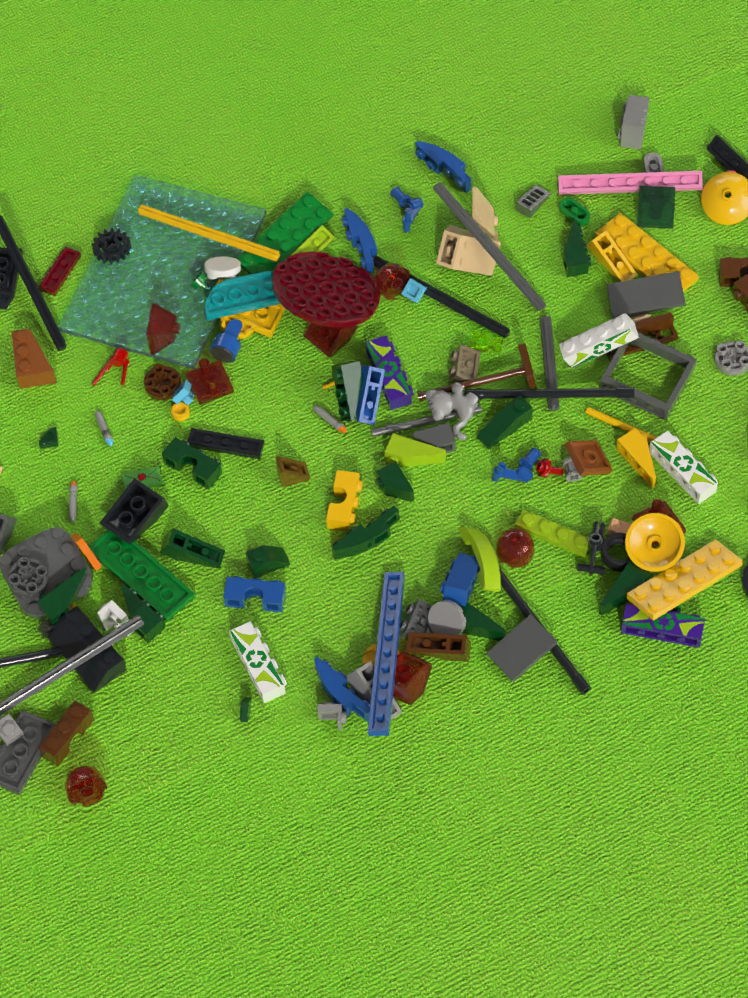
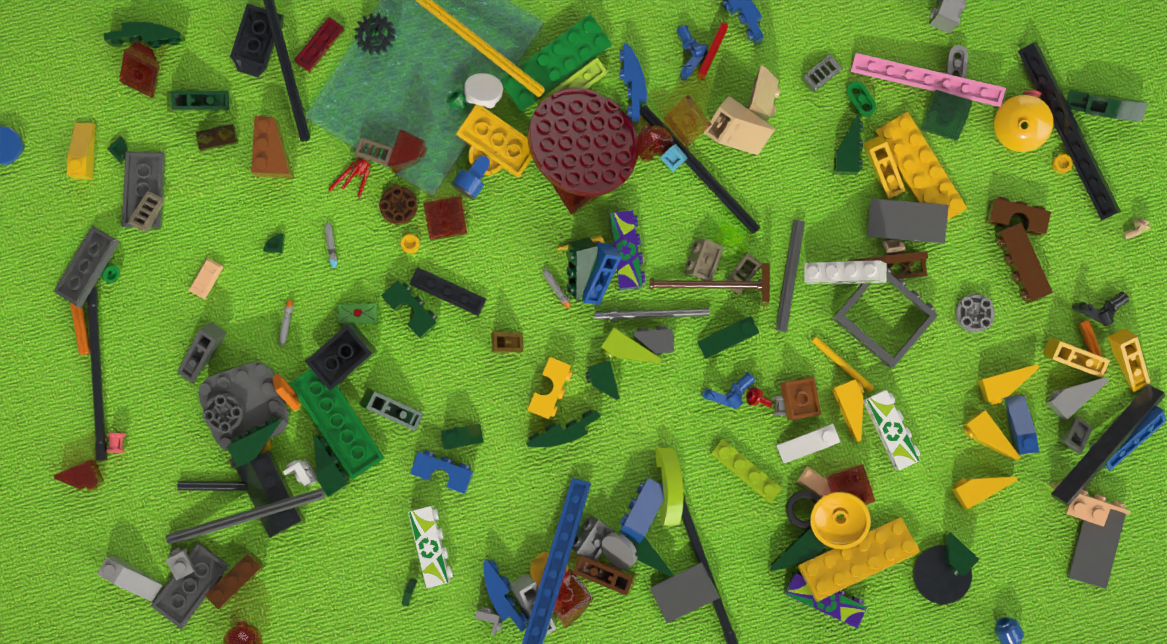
camera: 10 degrees right, 25 degrees up
medium azure tile [172,380,195,405] -> none
teal plate [204,271,280,321] -> none
light grey animal [425,382,478,441] -> none
dark grey axle [433,182,546,311] -> none
black piece [465,387,635,400] -> none
clear red cylinder [496,528,535,568] -> none
black pin [577,521,606,575] -> none
none -> dark tan slope [354,137,399,168]
none -> clear orange tile [663,95,712,148]
none -> red tile [697,22,728,80]
none -> dark tan slope [726,252,762,295]
none -> white slope [776,424,840,464]

